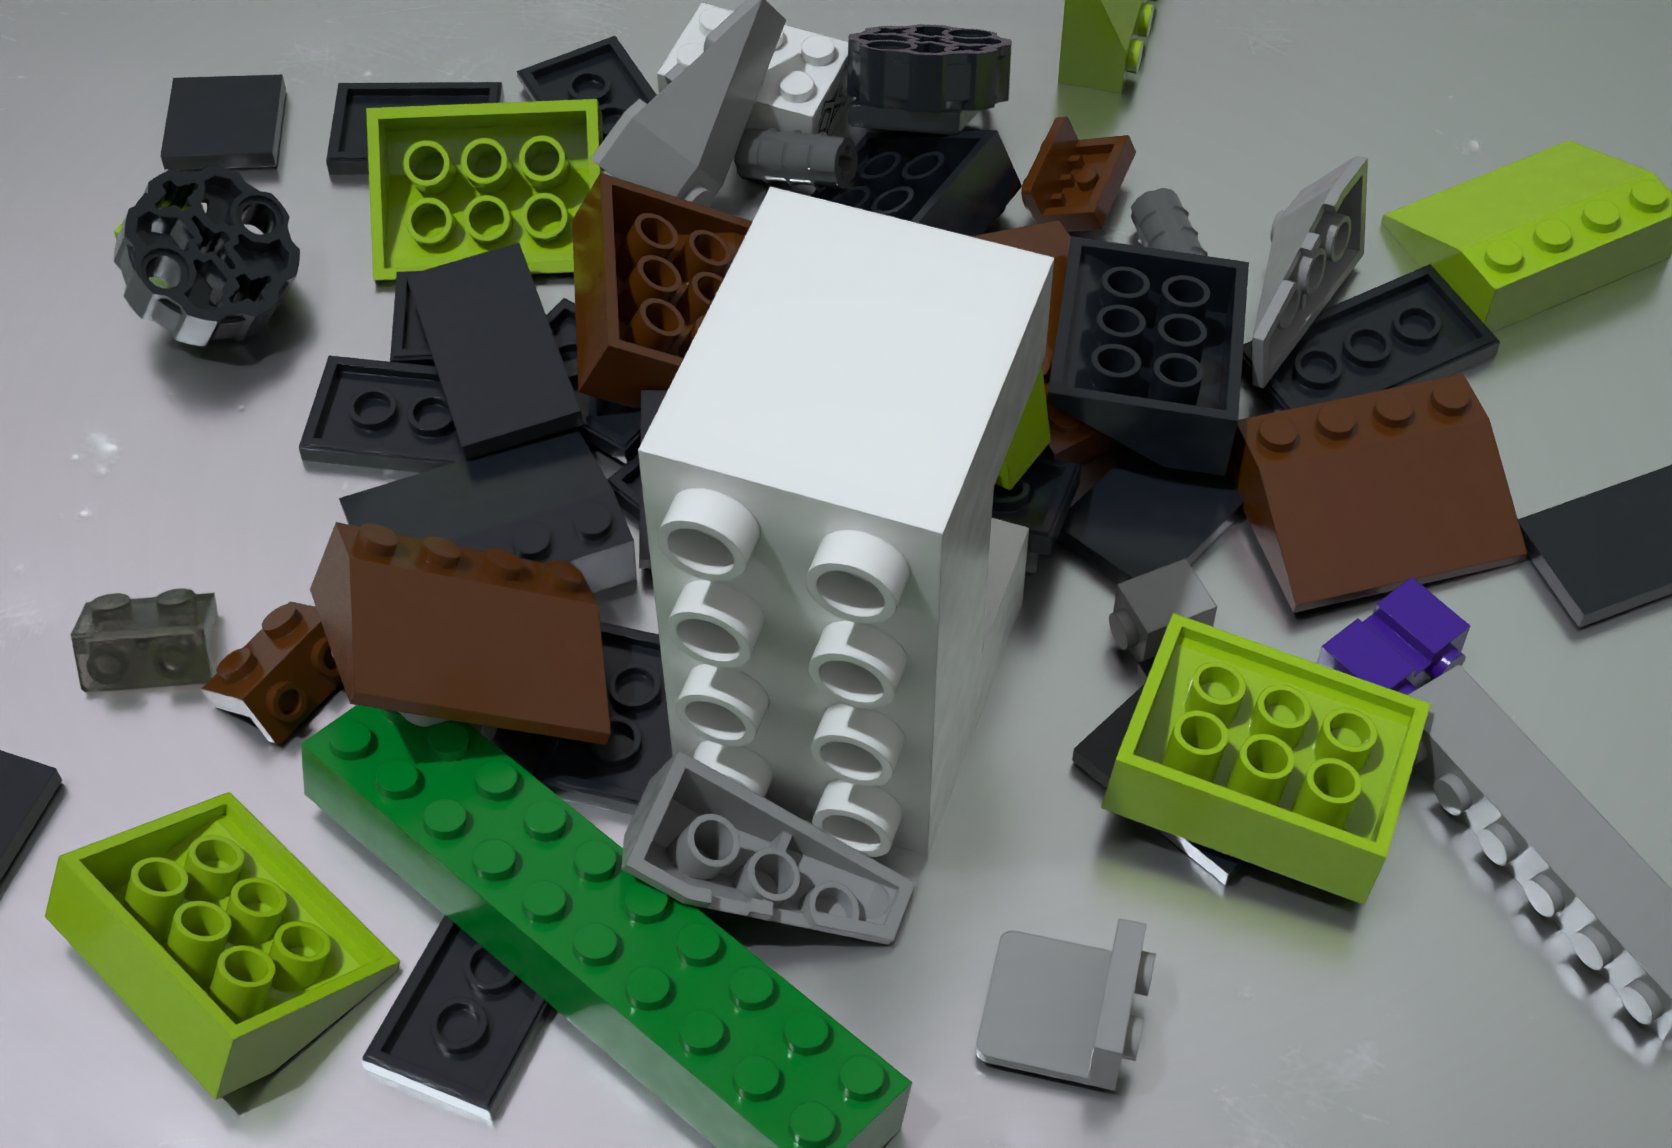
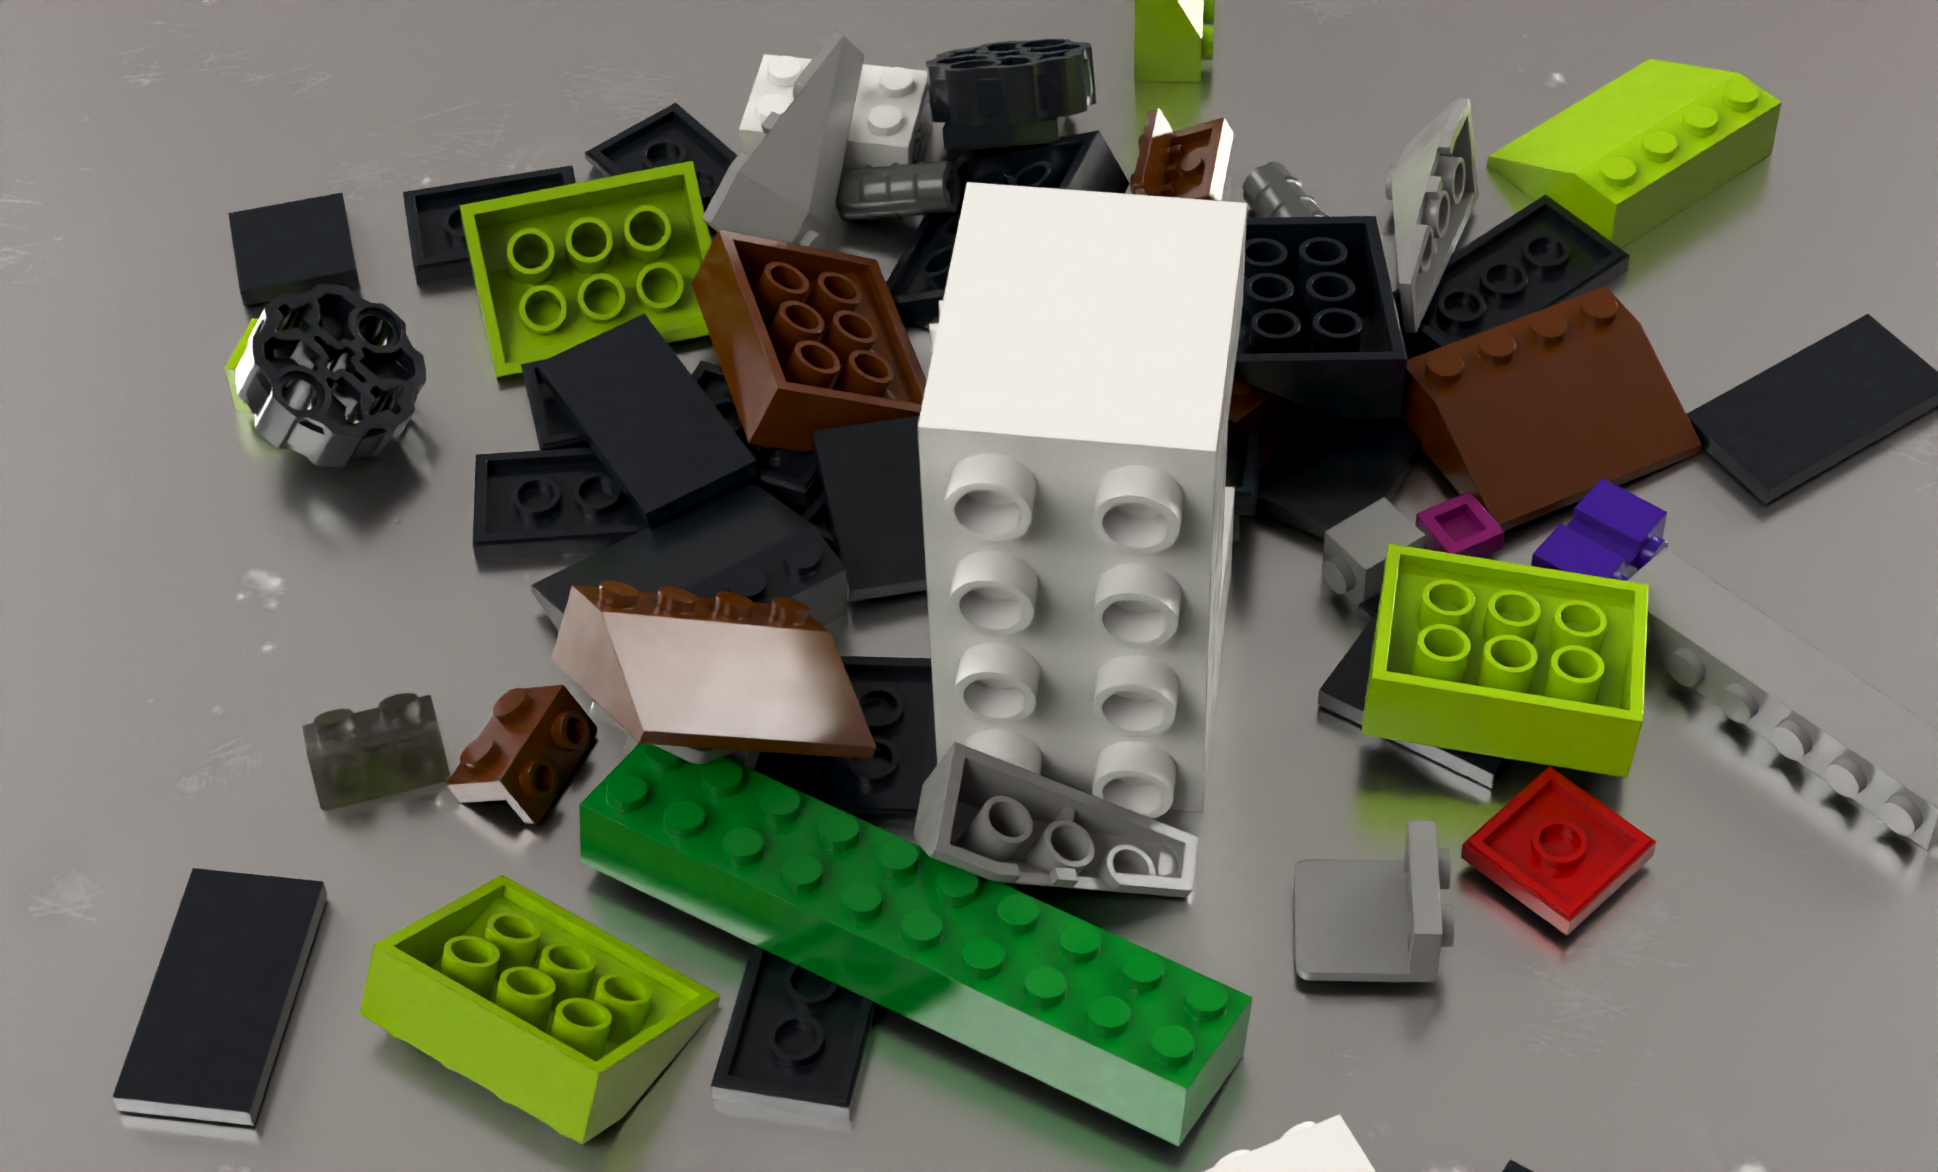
camera: 10 degrees left, 5 degrees down
none -> magenta plate [1415,491,1505,558]
none -> red plate [1461,766,1656,936]

